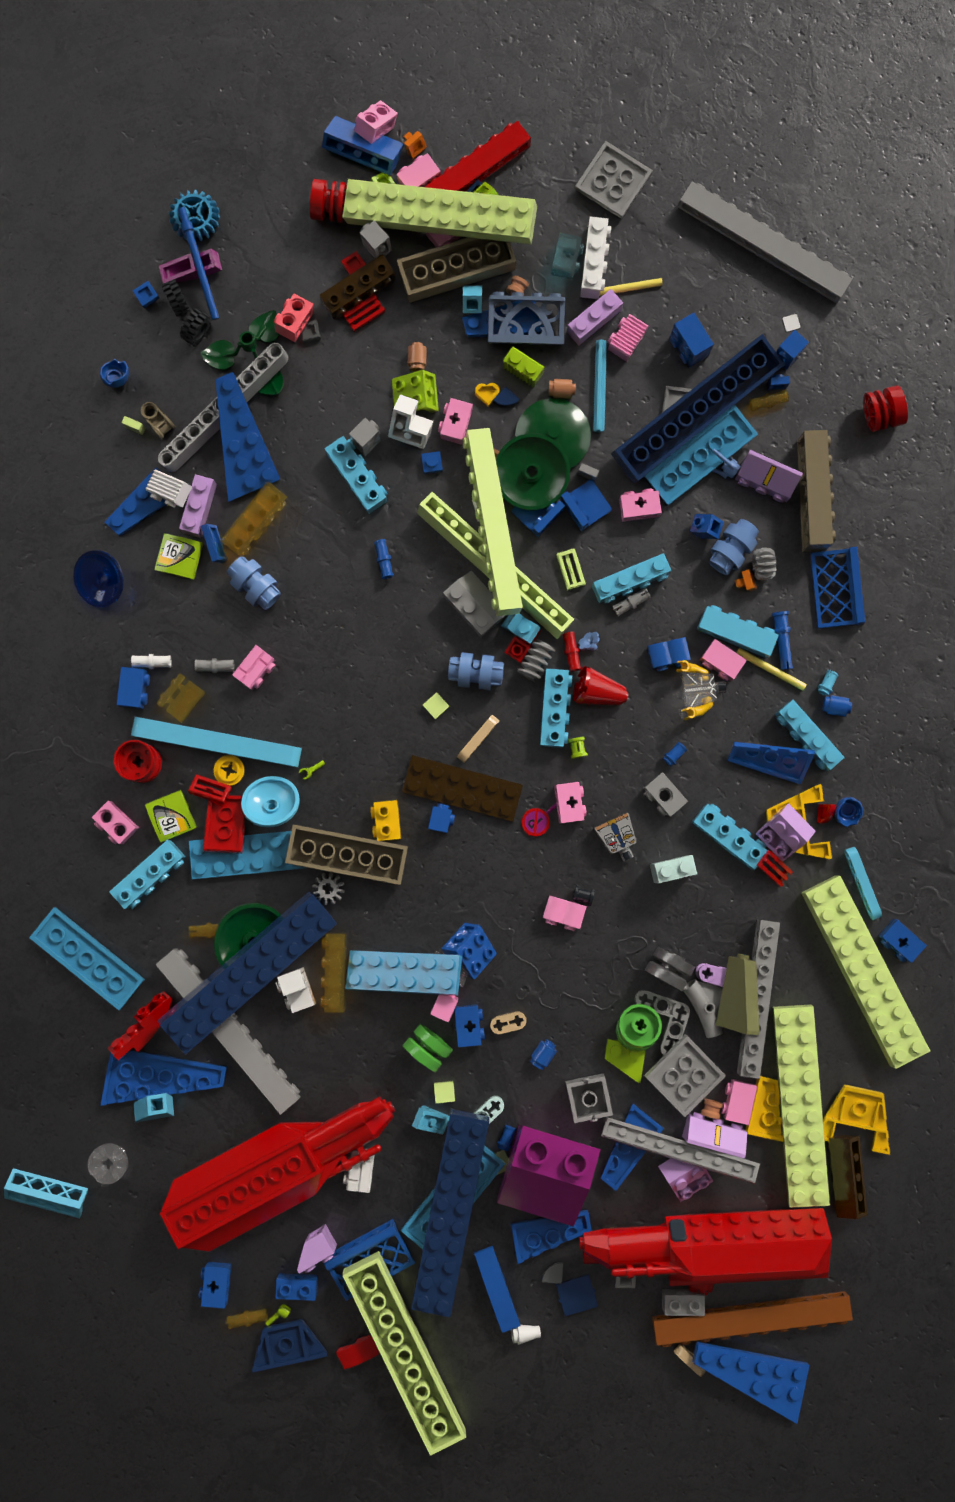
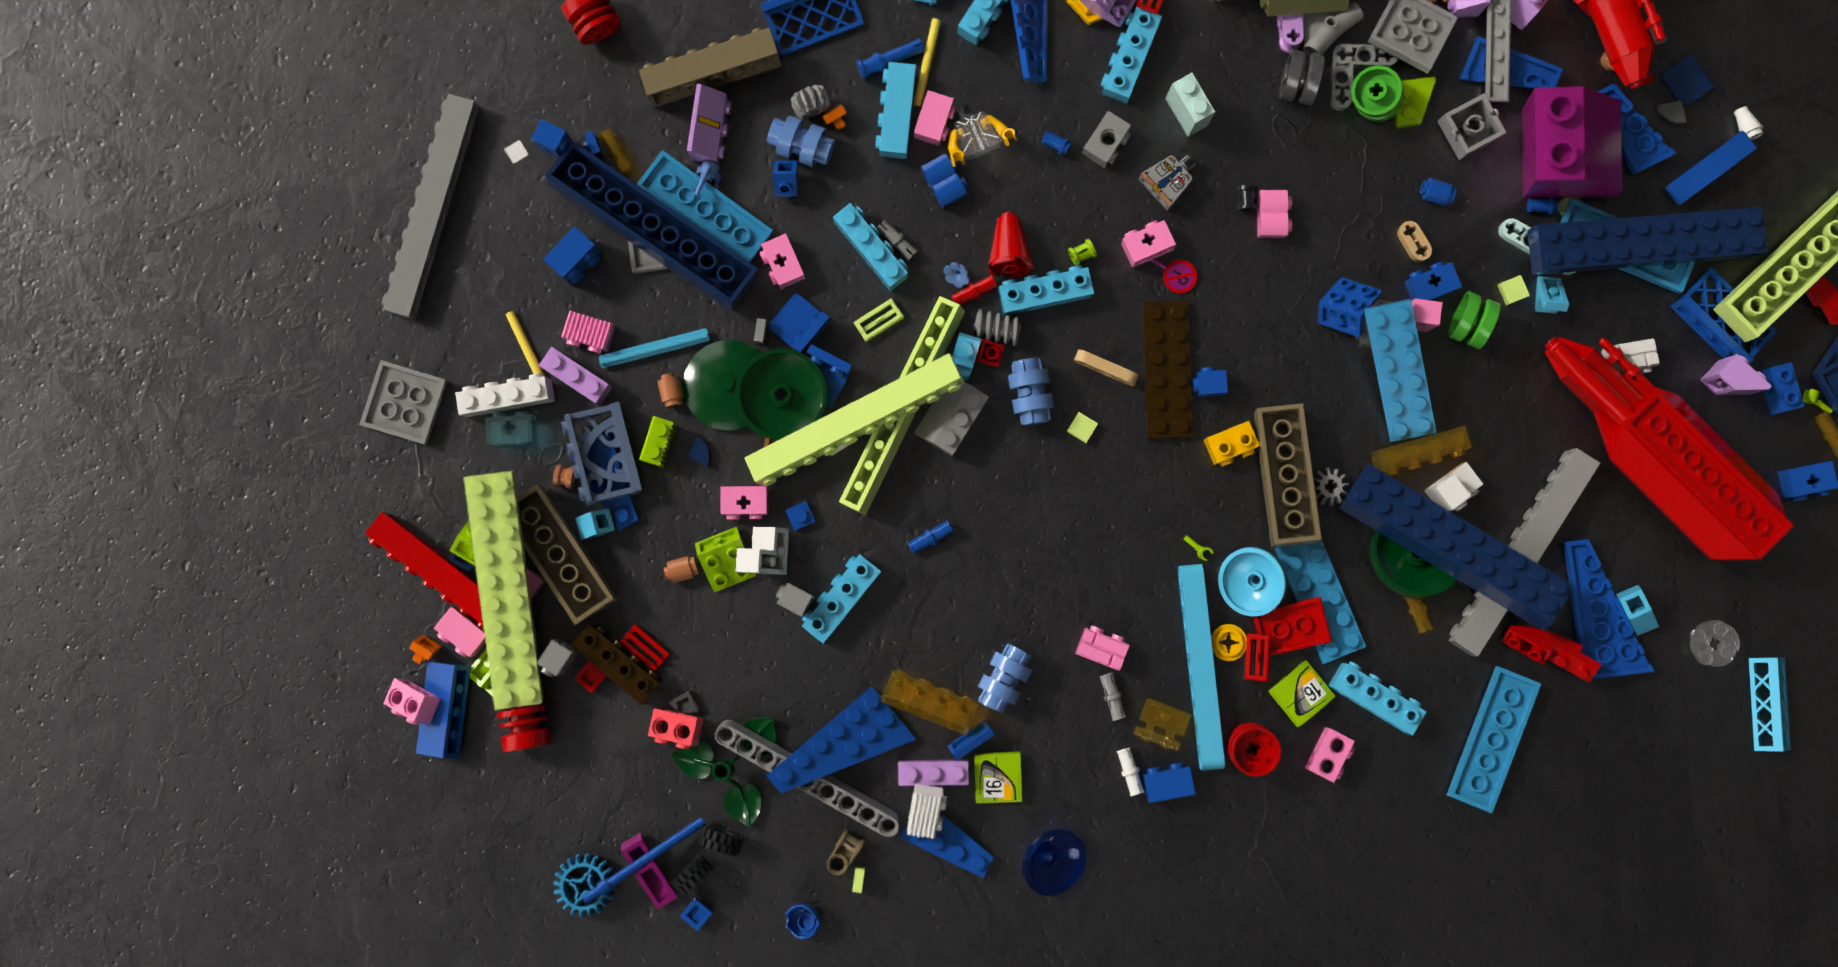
camera: 100 degrees left, 0 degrees up
yellow tile [475,383,500,407] -> none

